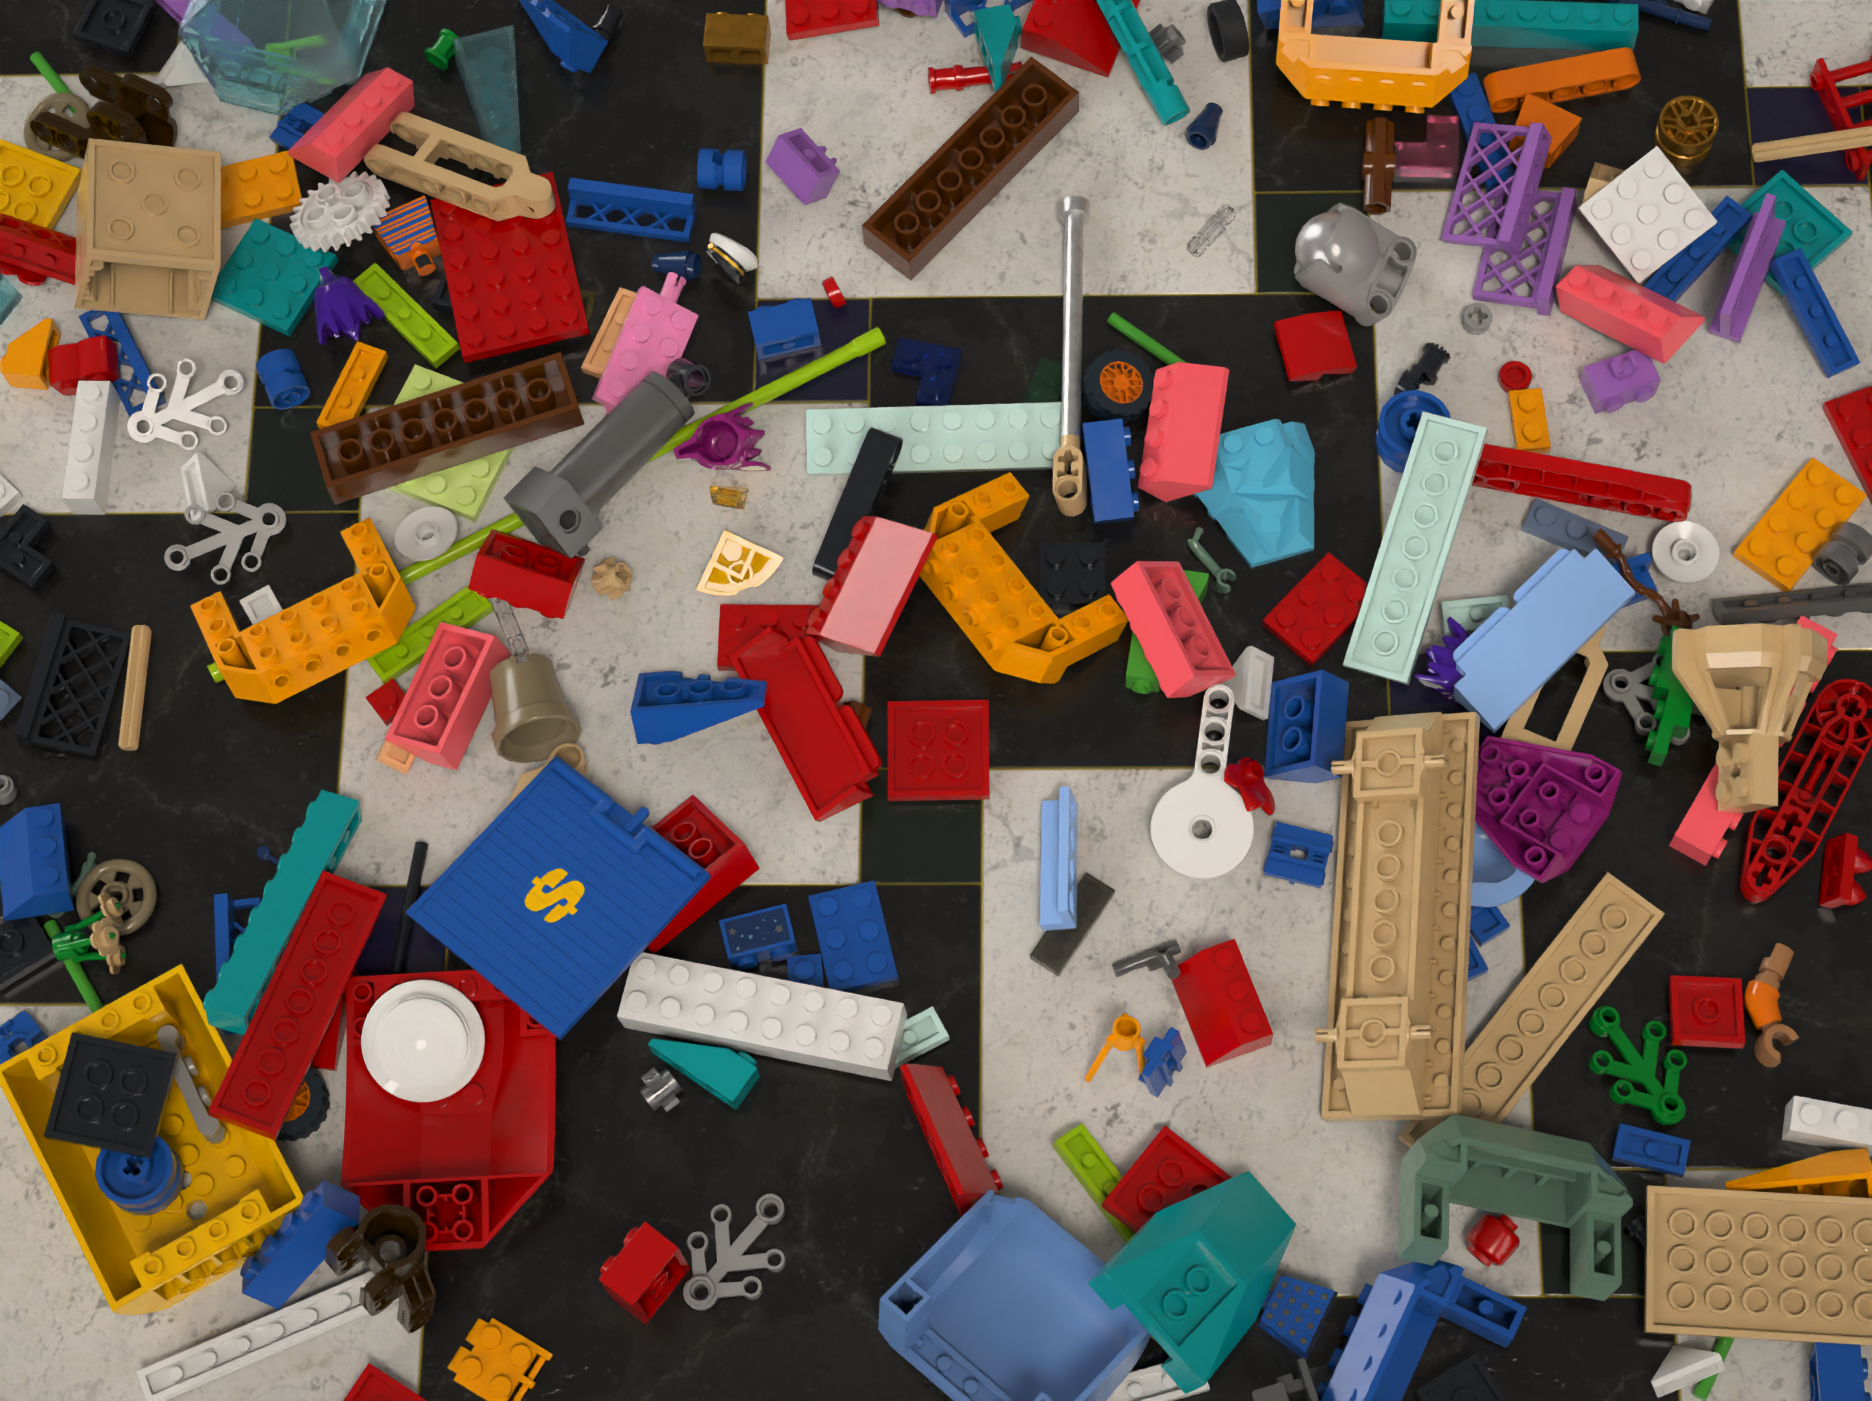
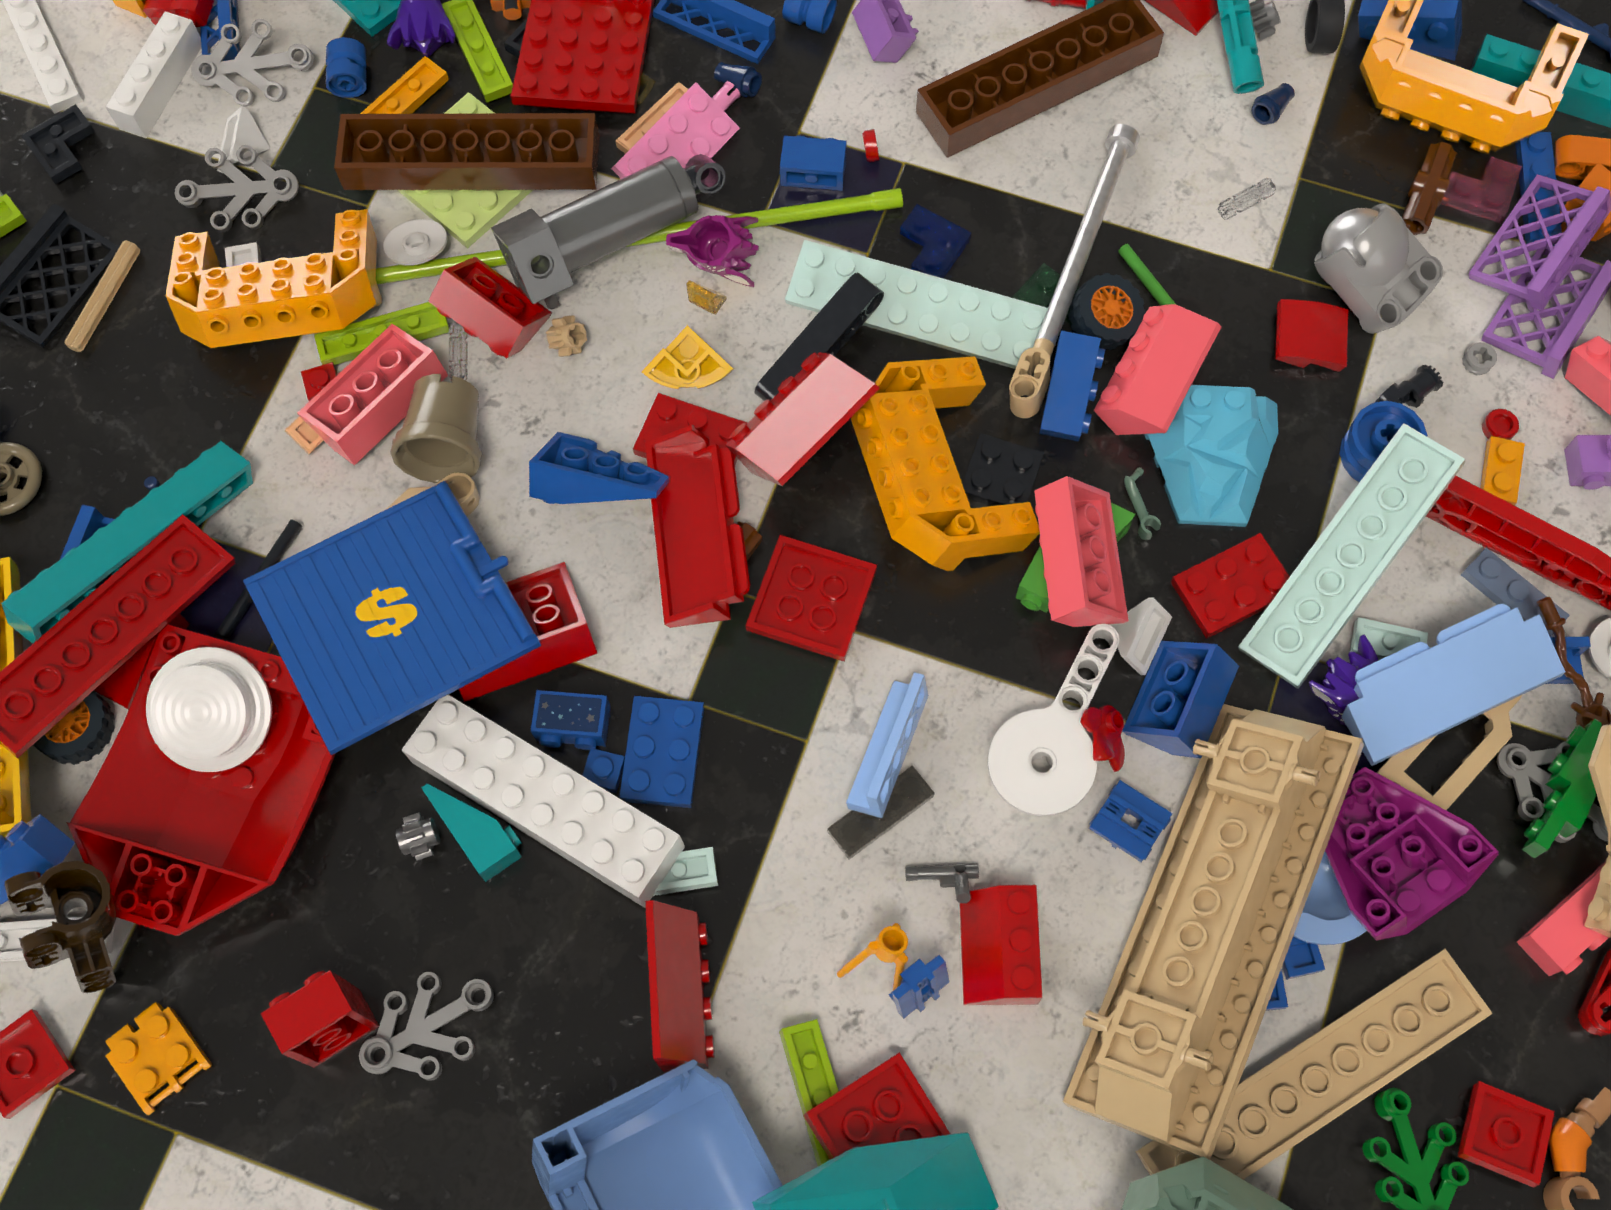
camera: 15 degrees right, 0 degrees up
piece [704,233,758,285] -> none

